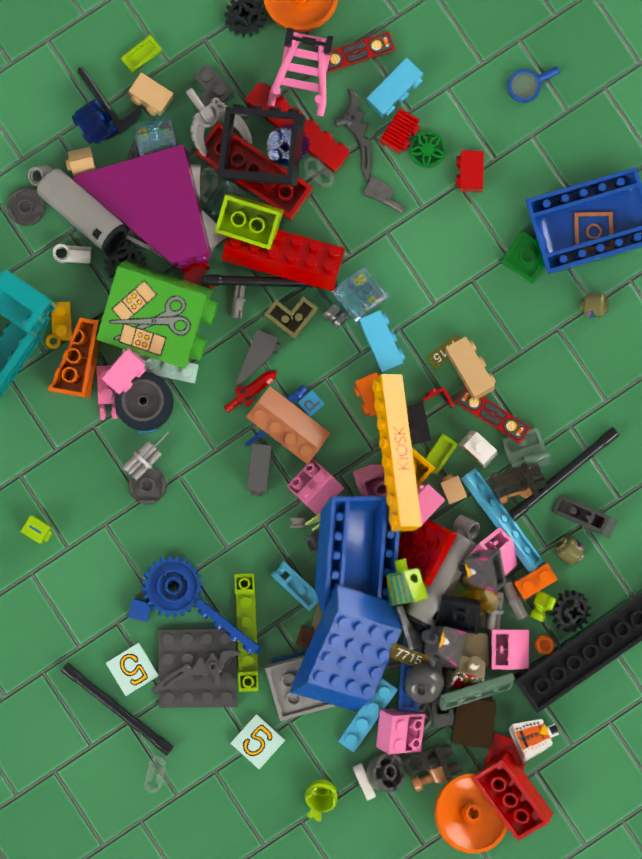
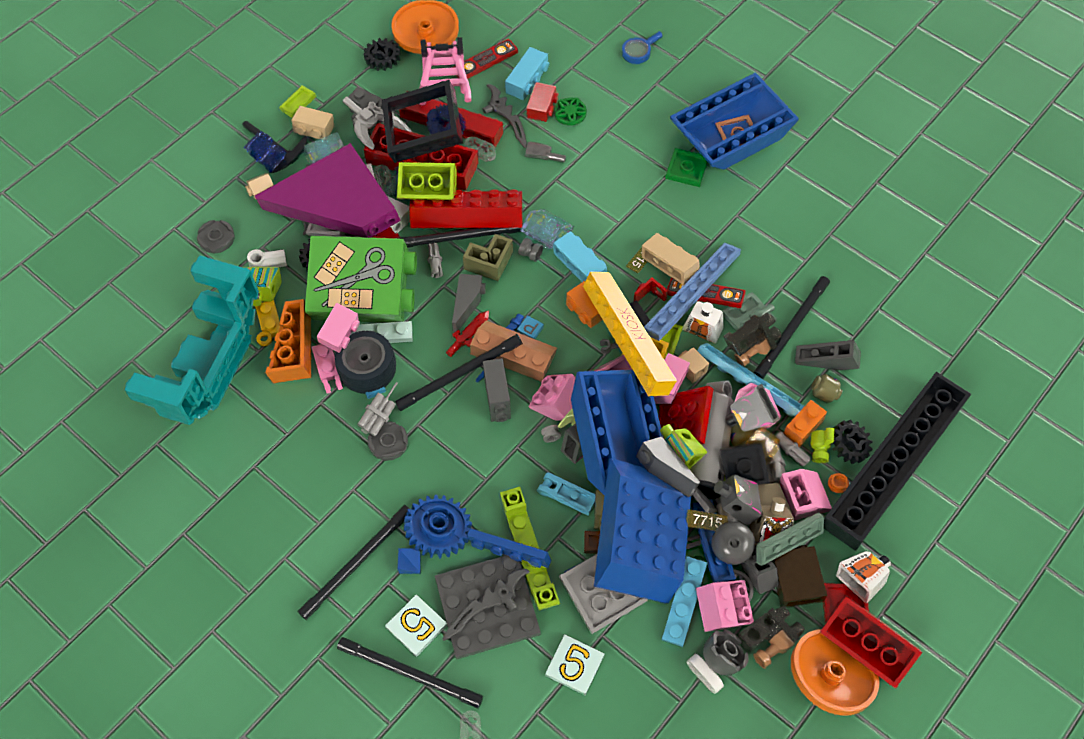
camera: 15 degrees left, 25 degrees down
lime brick [20,515,53,544] -> none
light grey piece [28,164,129,254] -> none
lime hat [305,779,338,822] -> none
red brick [455,150,484,193] -> none
olive head [580,292,609,318] -> none
none -> lime torso [243,267,282,306]
none -> black piece [297,505,410,620]
none -> black piece [395,334,523,411]
none -> dark grey slope [636,436,700,497]
none -> medium blue tile [644,243,741,341]

